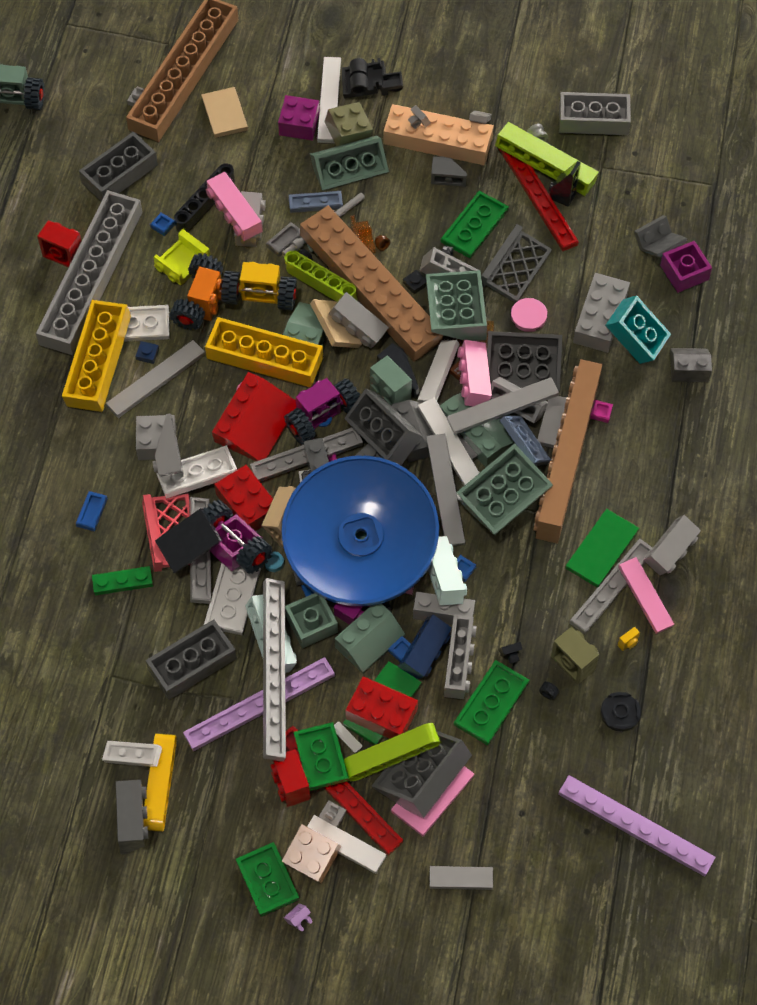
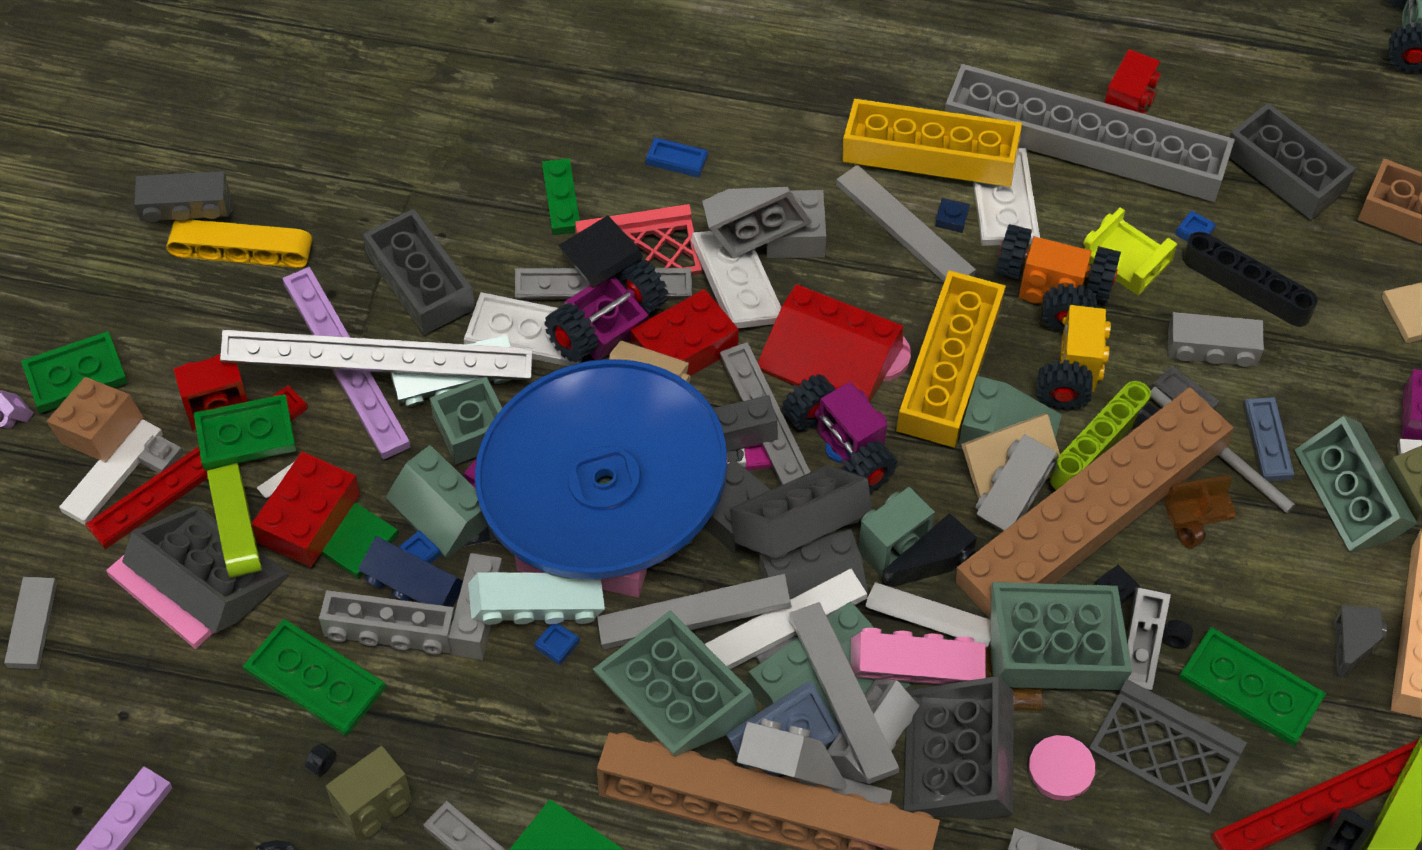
camera: 90 degrees right, 5 degrees down
white plate [102,741,162,767] -> none
bright pink brick [206,172,263,241] -> none
black tile [499,642,523,664] -> none
none -> light grey slope [737,718,847,791]

